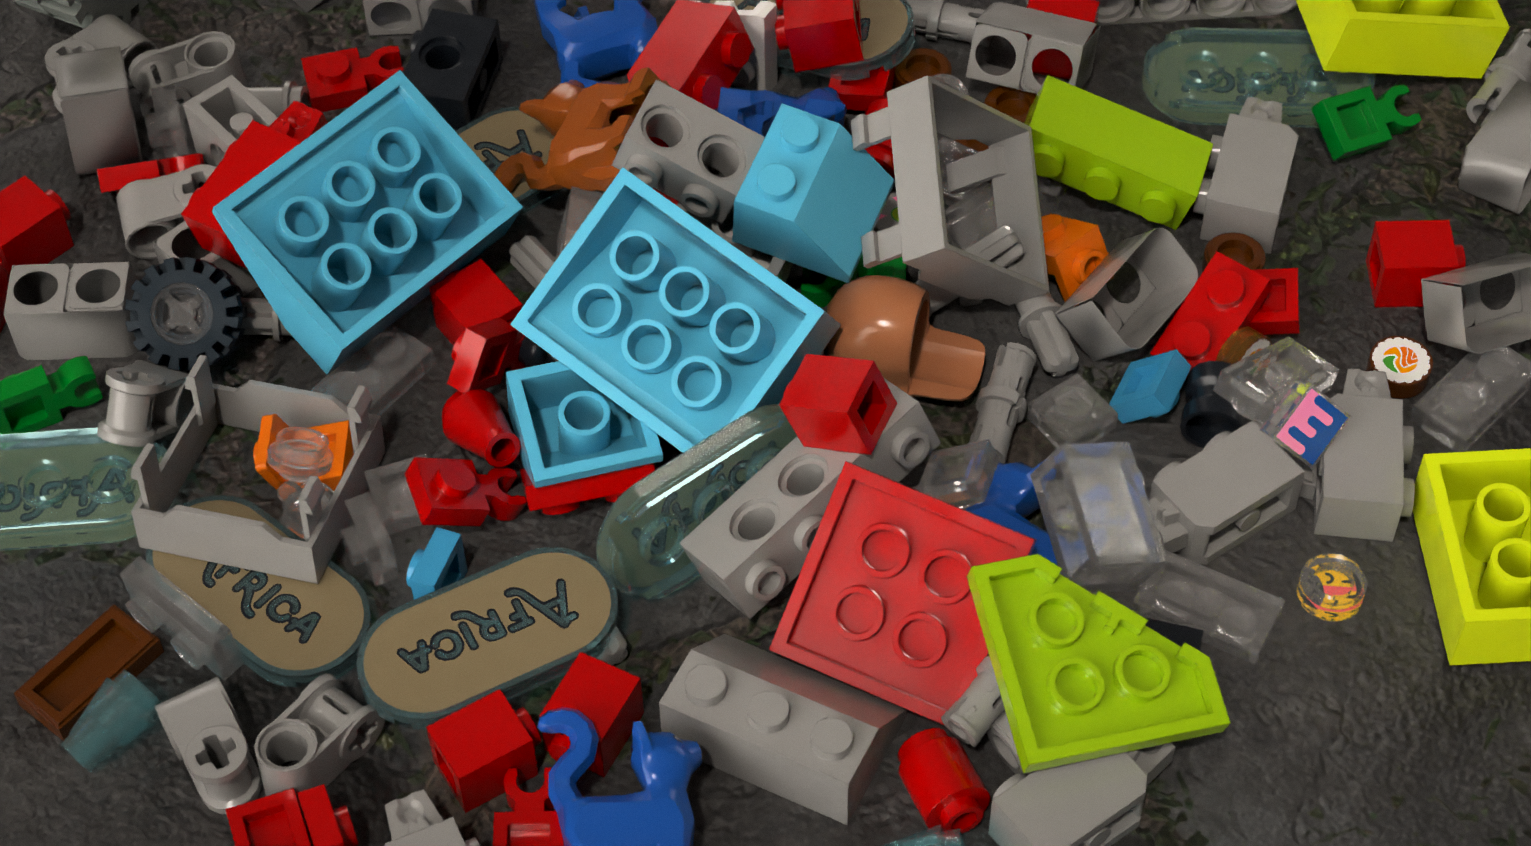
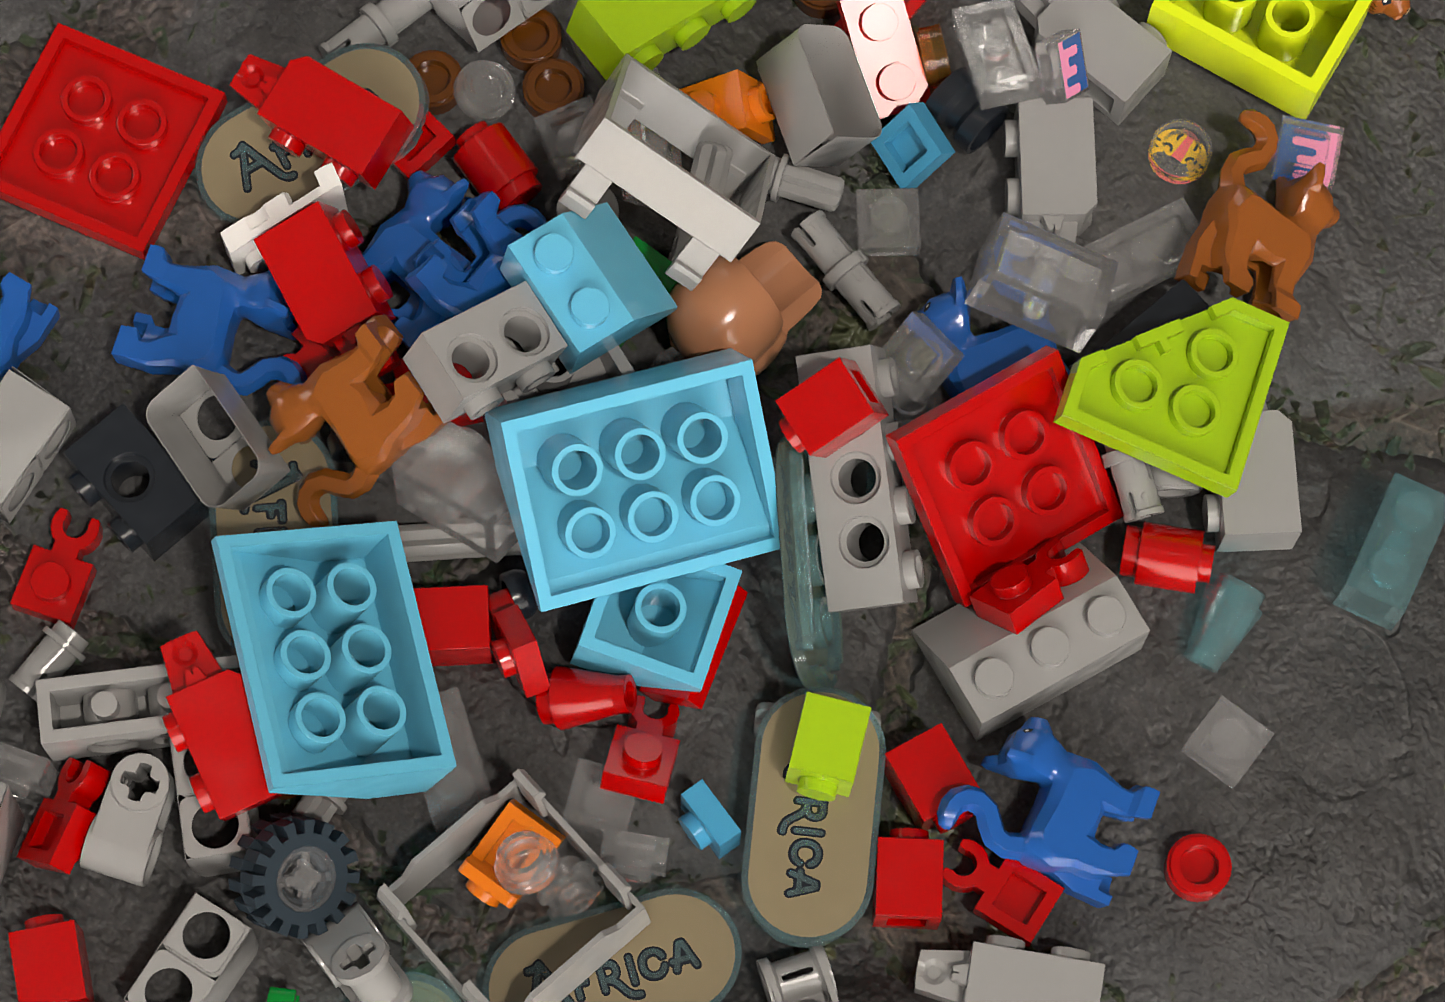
camera: 60 degrees left, 20 degrees up
none -> light grey piece [146,365,291,511]
none -> lime brick [785,692,872,801]
none -> red plate [969,539,1089,635]
none -> dark orange animal [1174,109,1340,322]
none -> clear tile [1270,115,1344,191]

